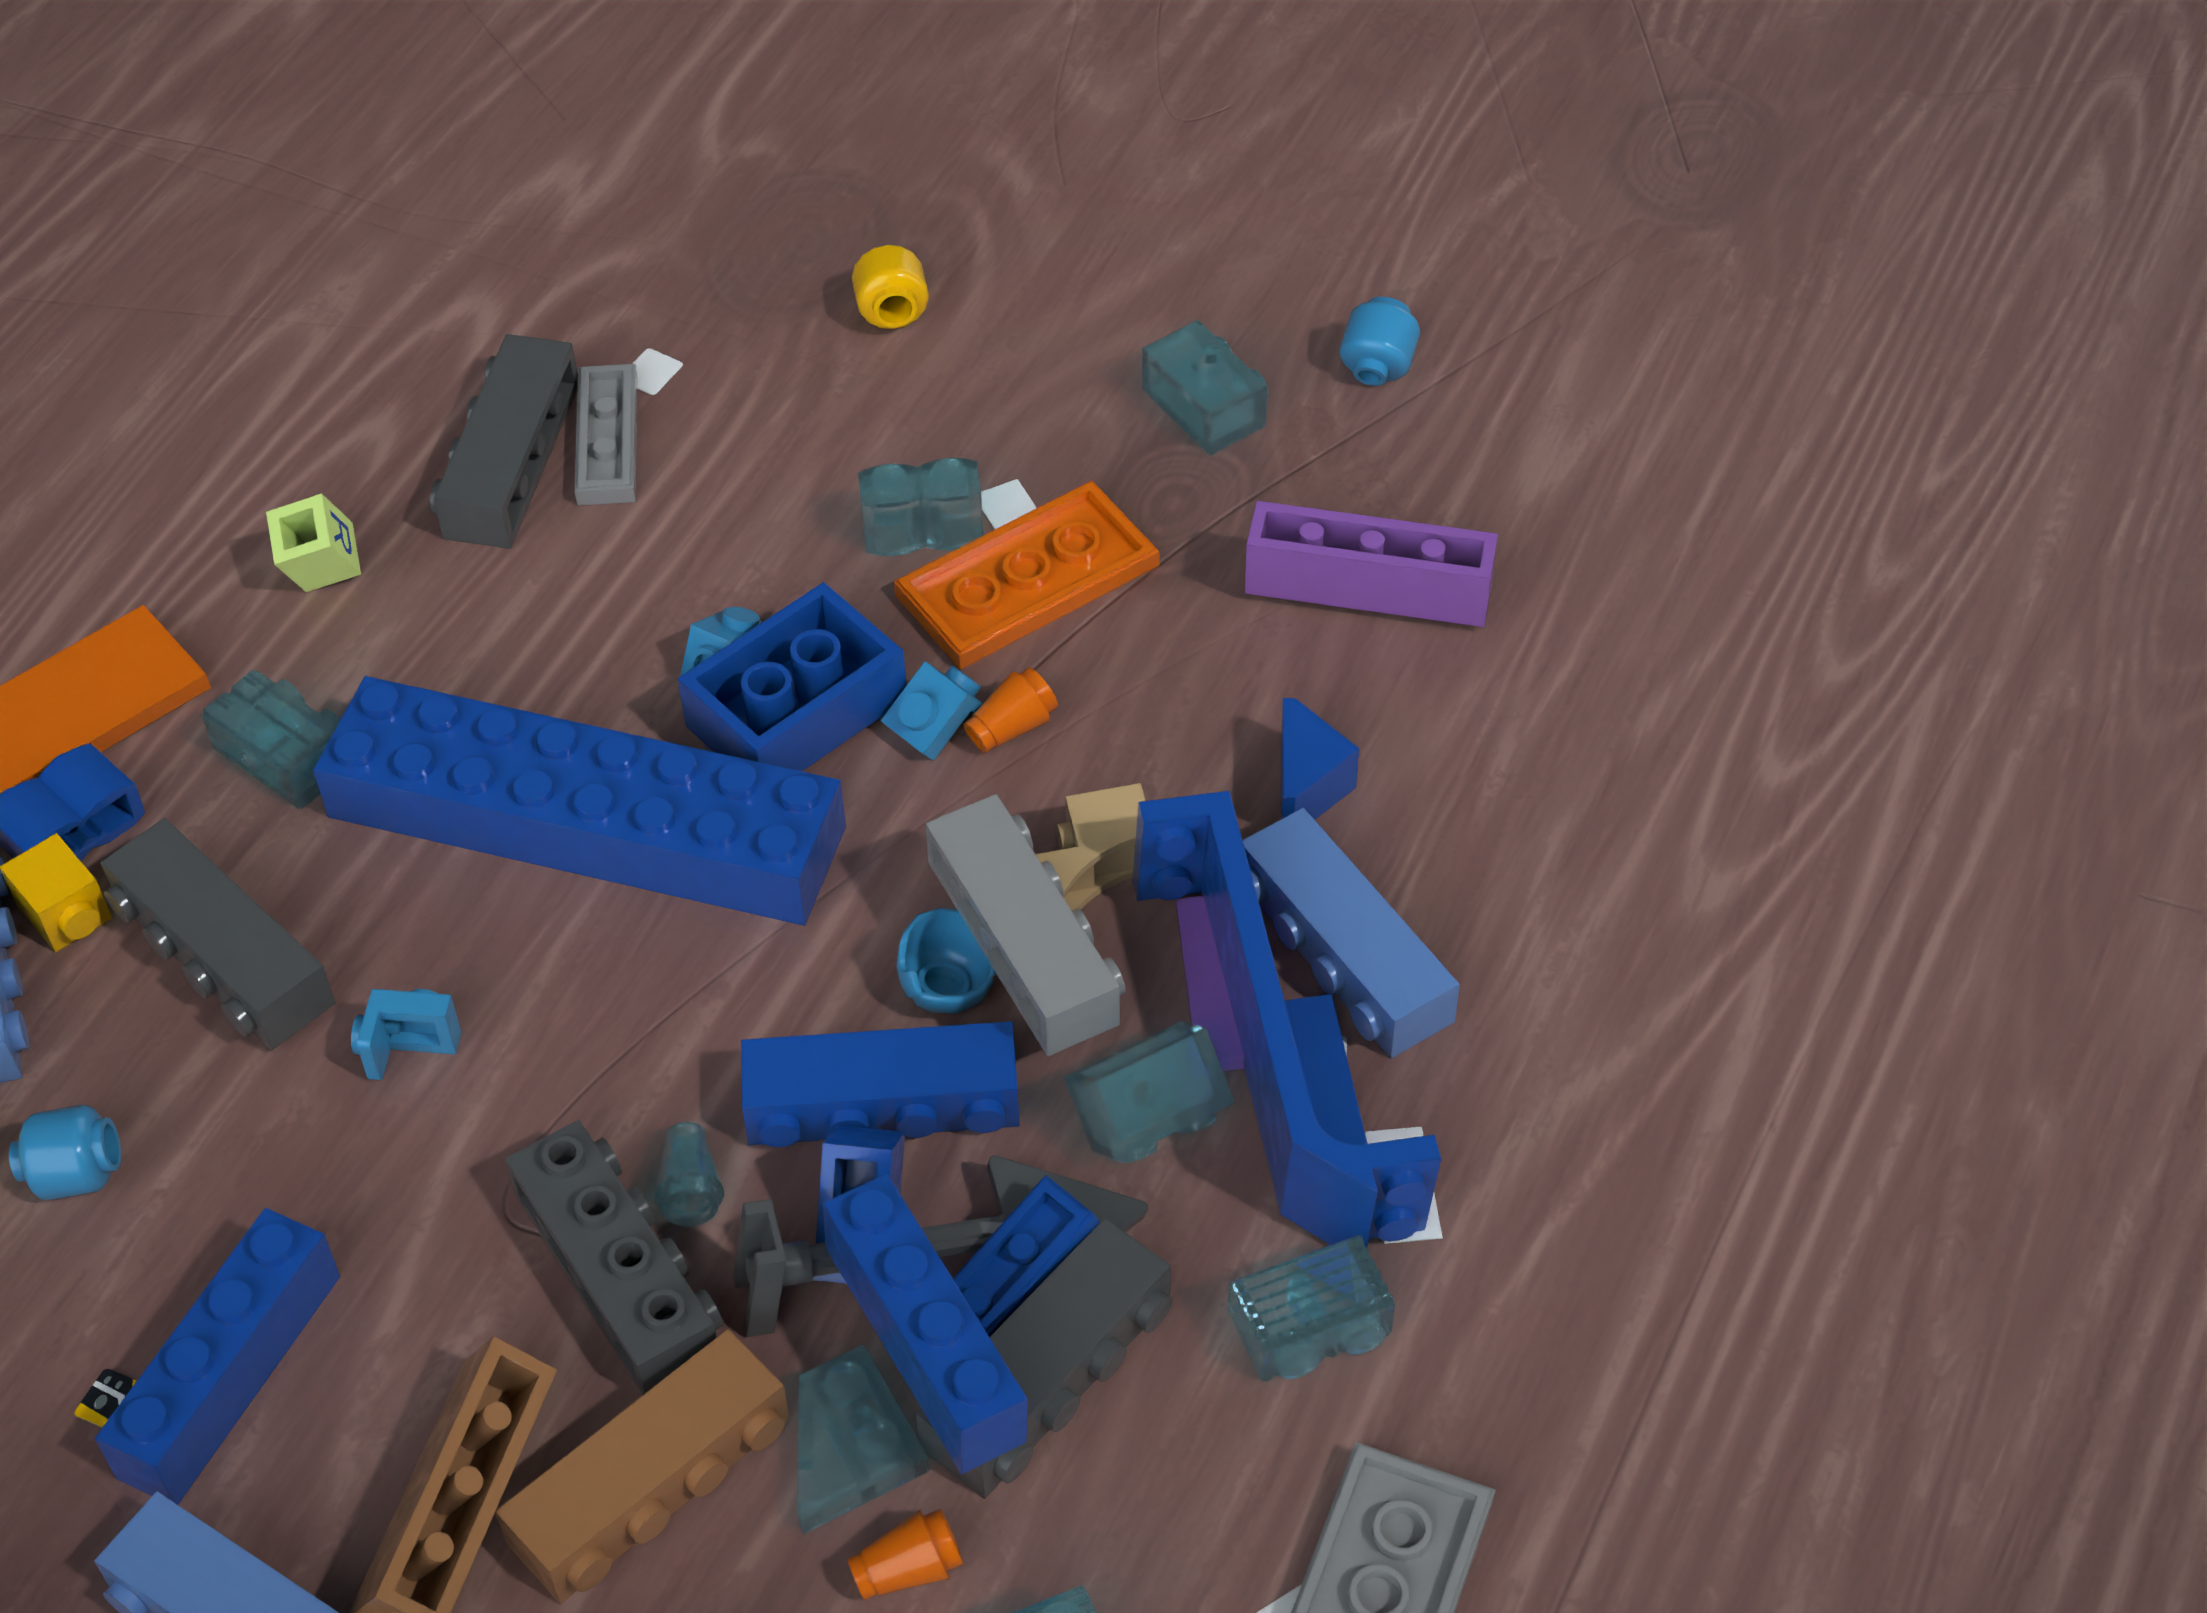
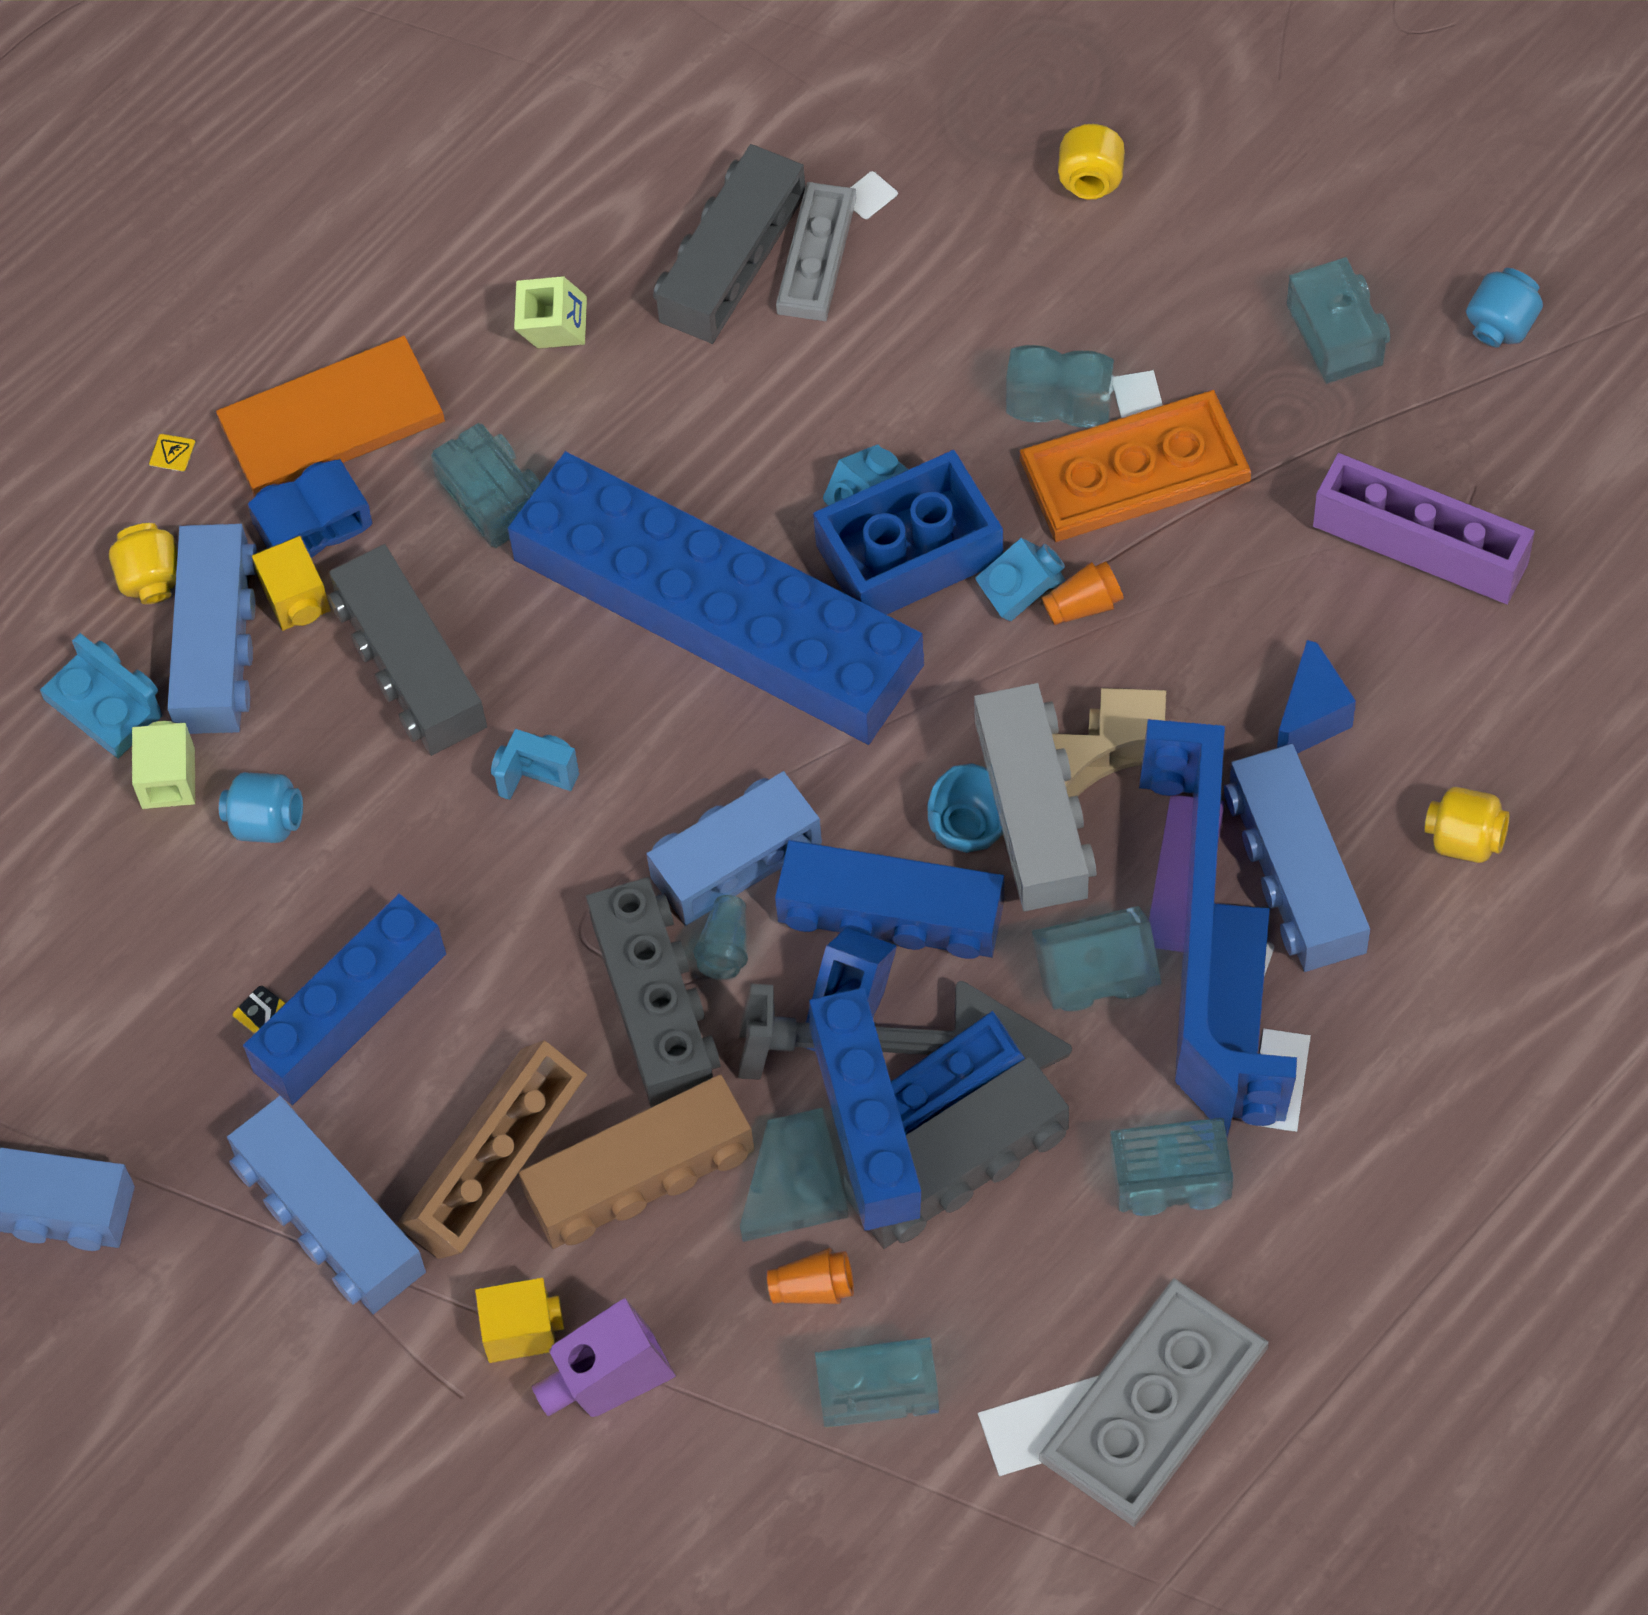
camera: 20 degrees right, 10 degrees up
none -> medium blue brick [646,771,822,926]
none -> yellow head [1425,787,1510,863]

